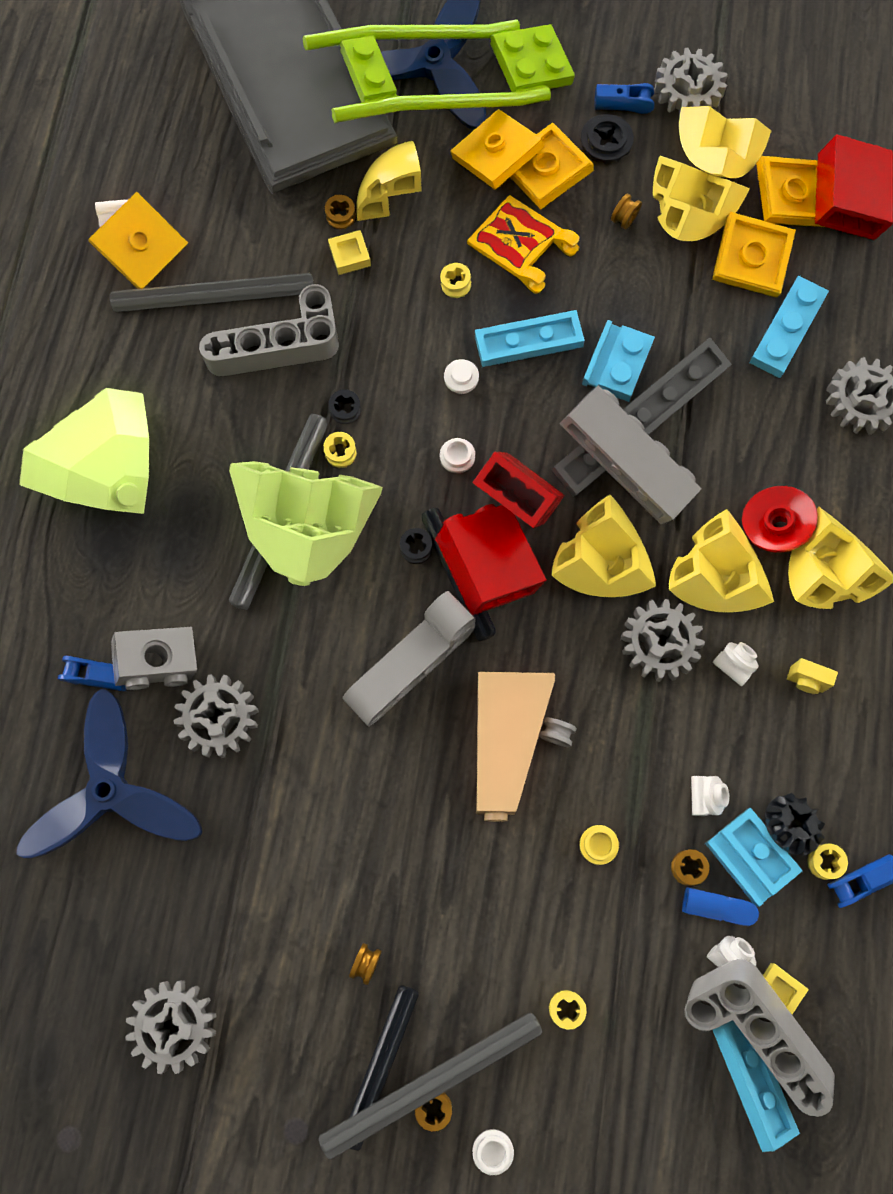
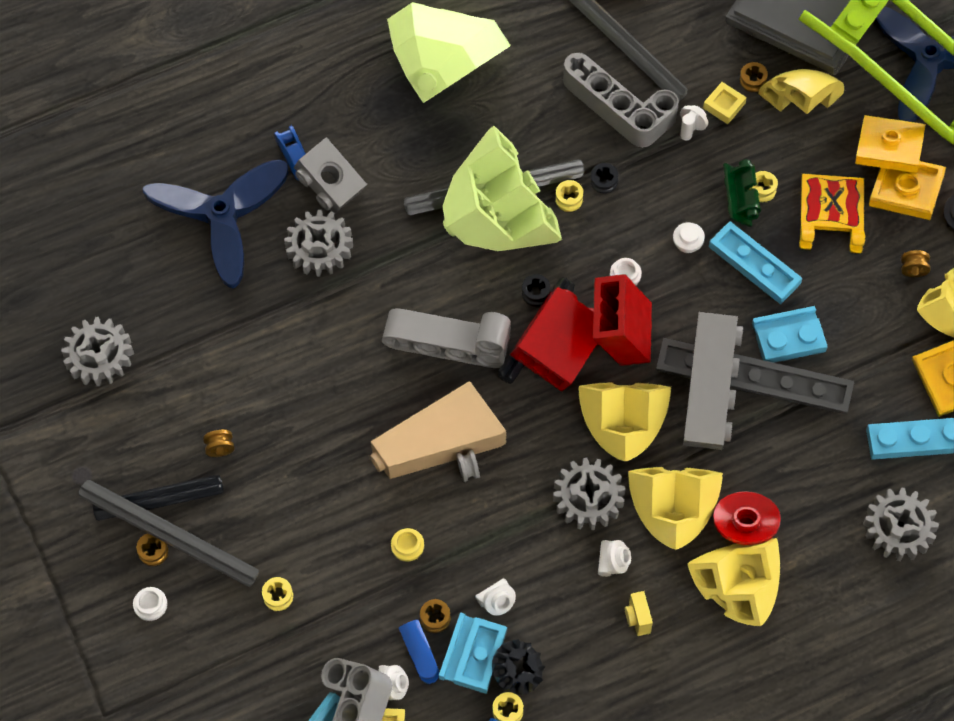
camera: 55 degrees right, 10 degrees down
none -> white plate [680,106,709,141]
none -> dark green hinge [723,160,761,227]

